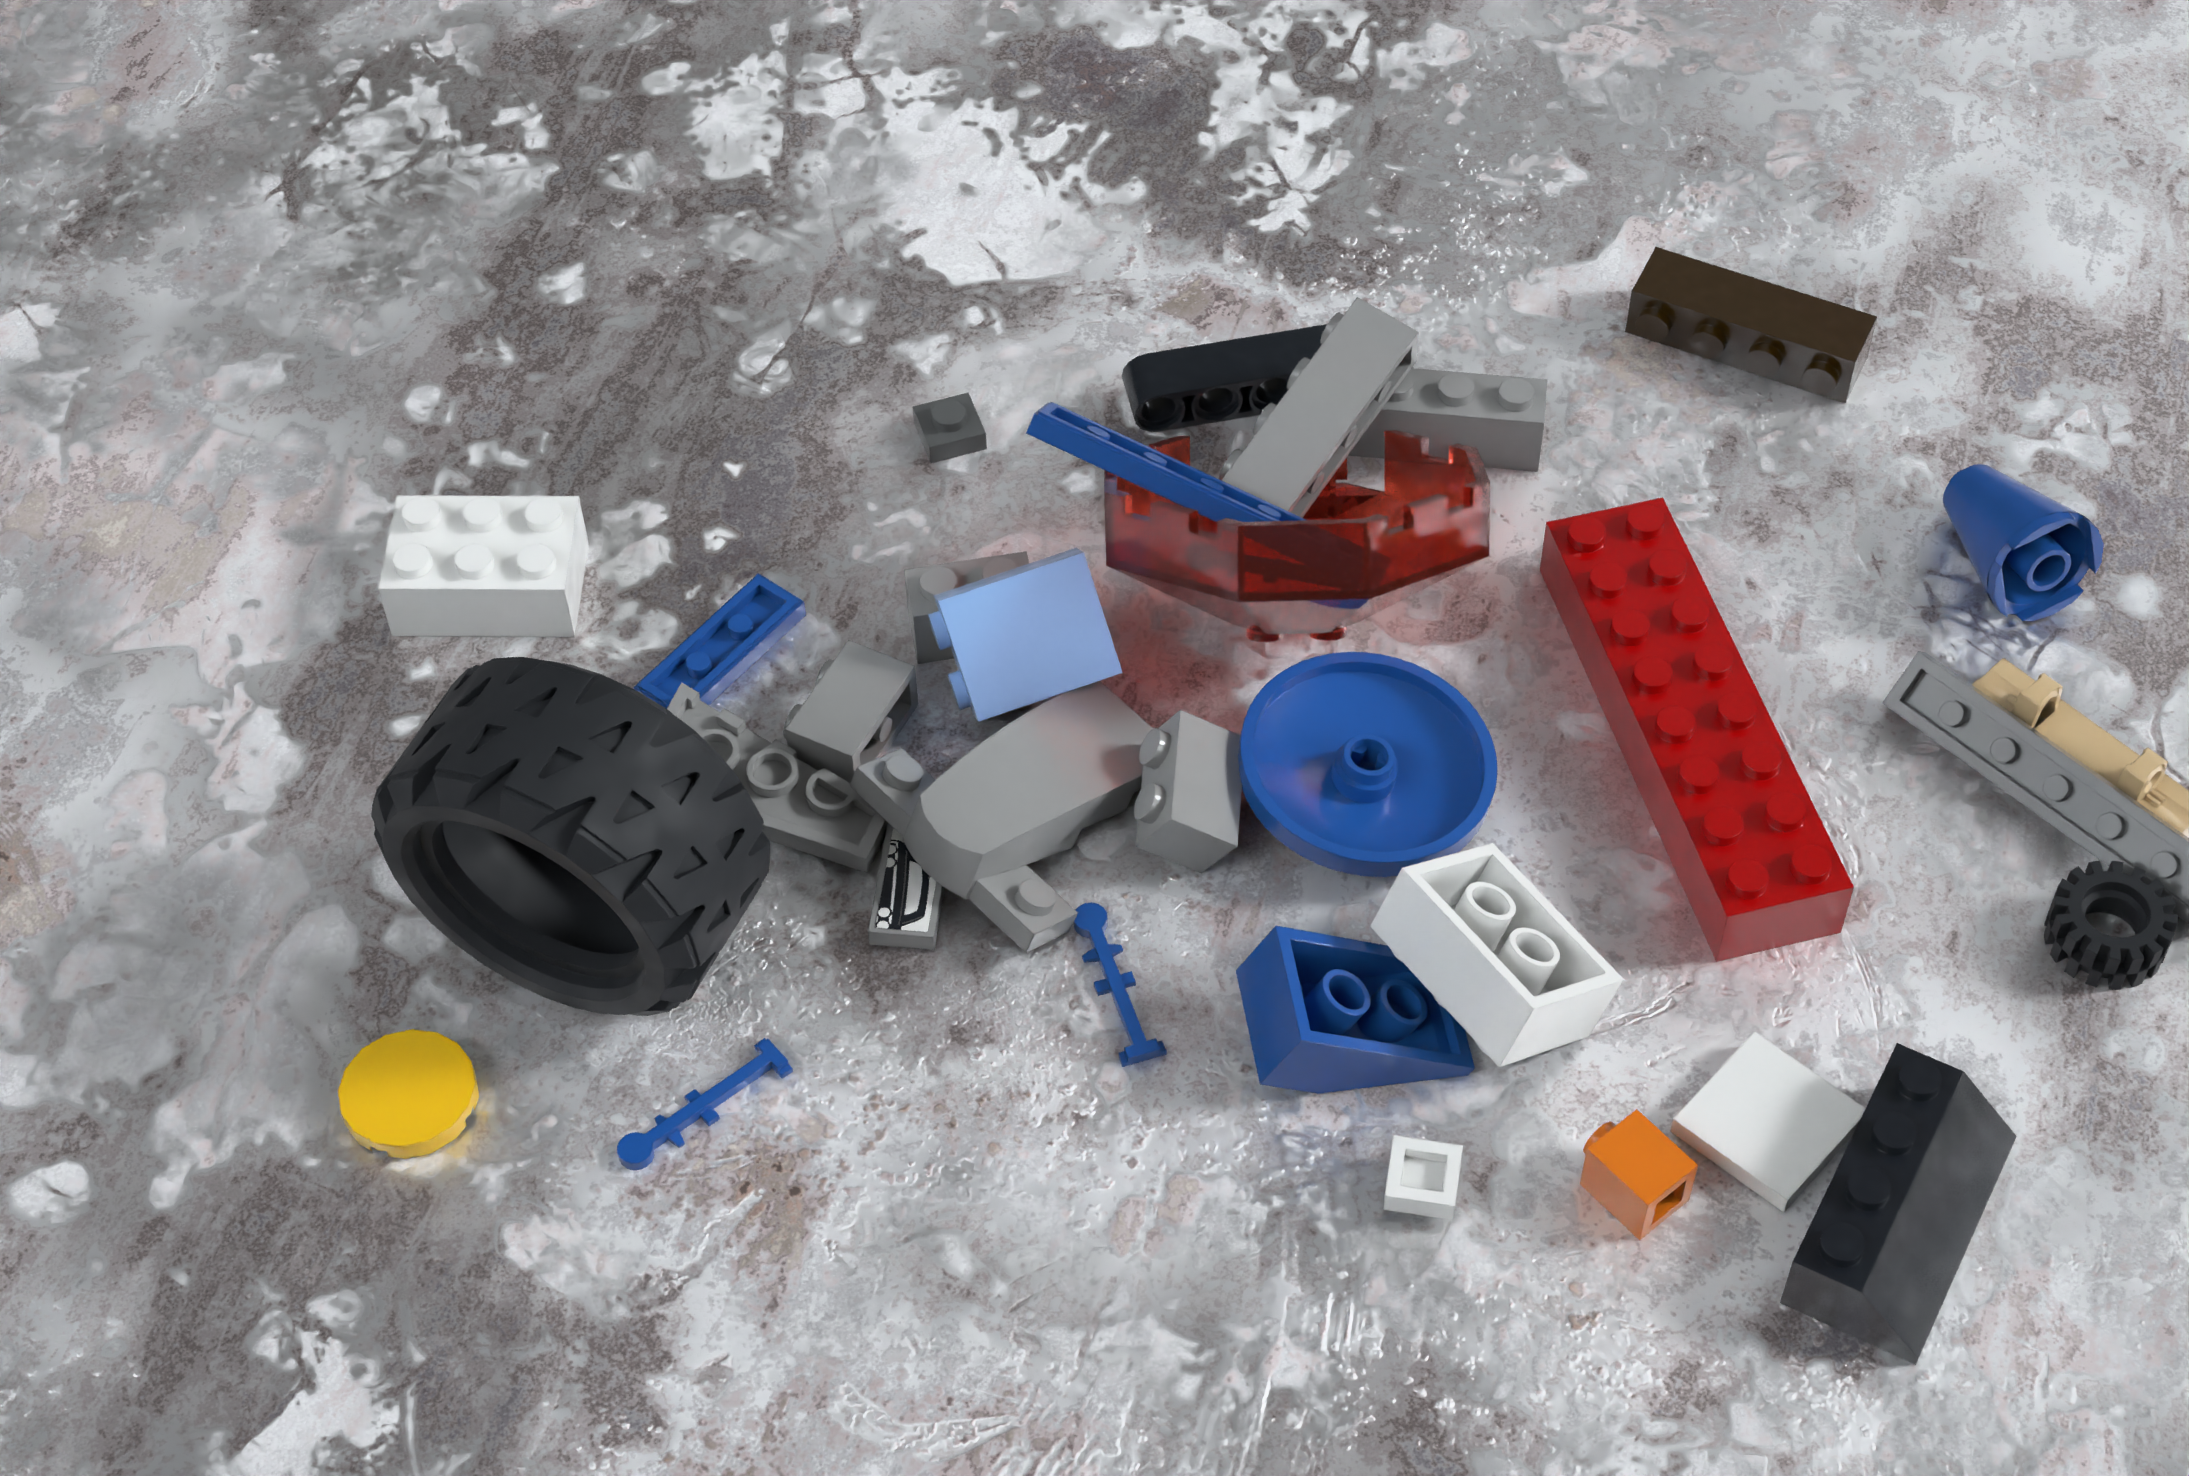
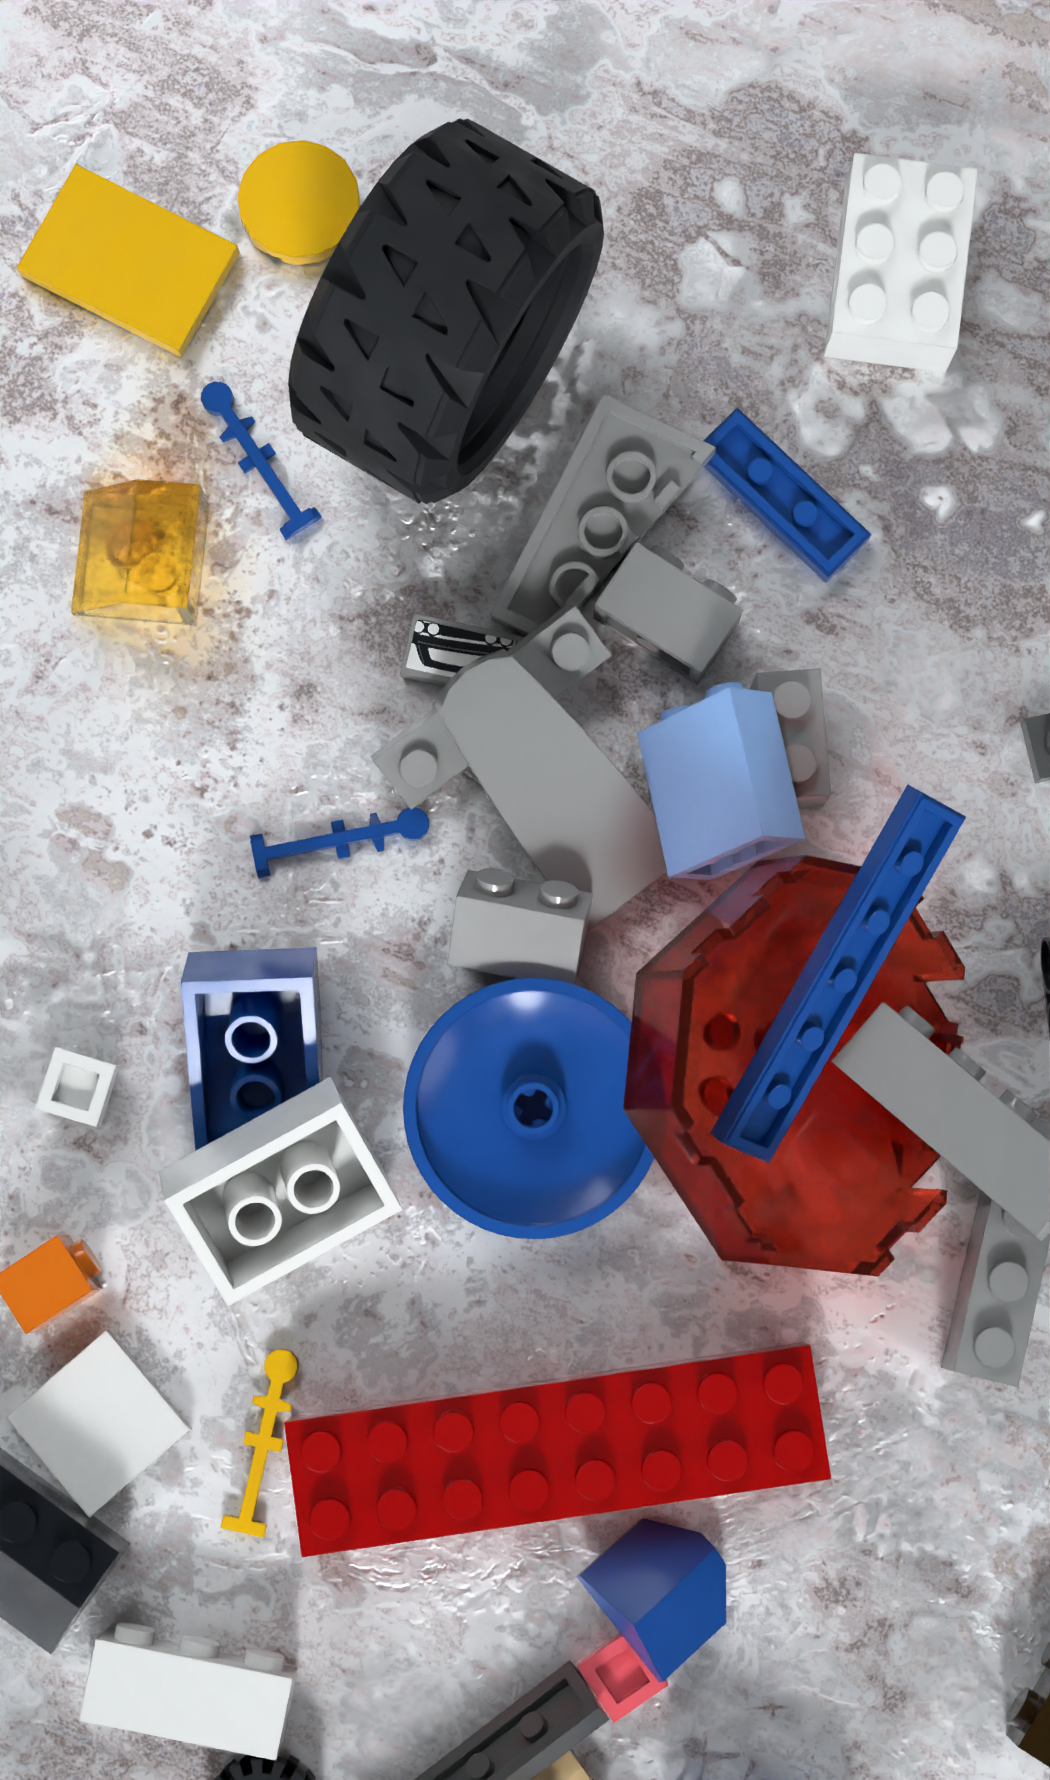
camera: 95 degrees right, 30 degrees up
none -> yellow tile [16,164,240,358]
none -> clear yellow slope [71,479,210,626]
none -> white brick [79,1622,298,1761]
none -> yellow piece [220,1349,299,1538]
none -> blue slope [576,1518,726,1682]
none -> coral tile [576,1633,669,1723]

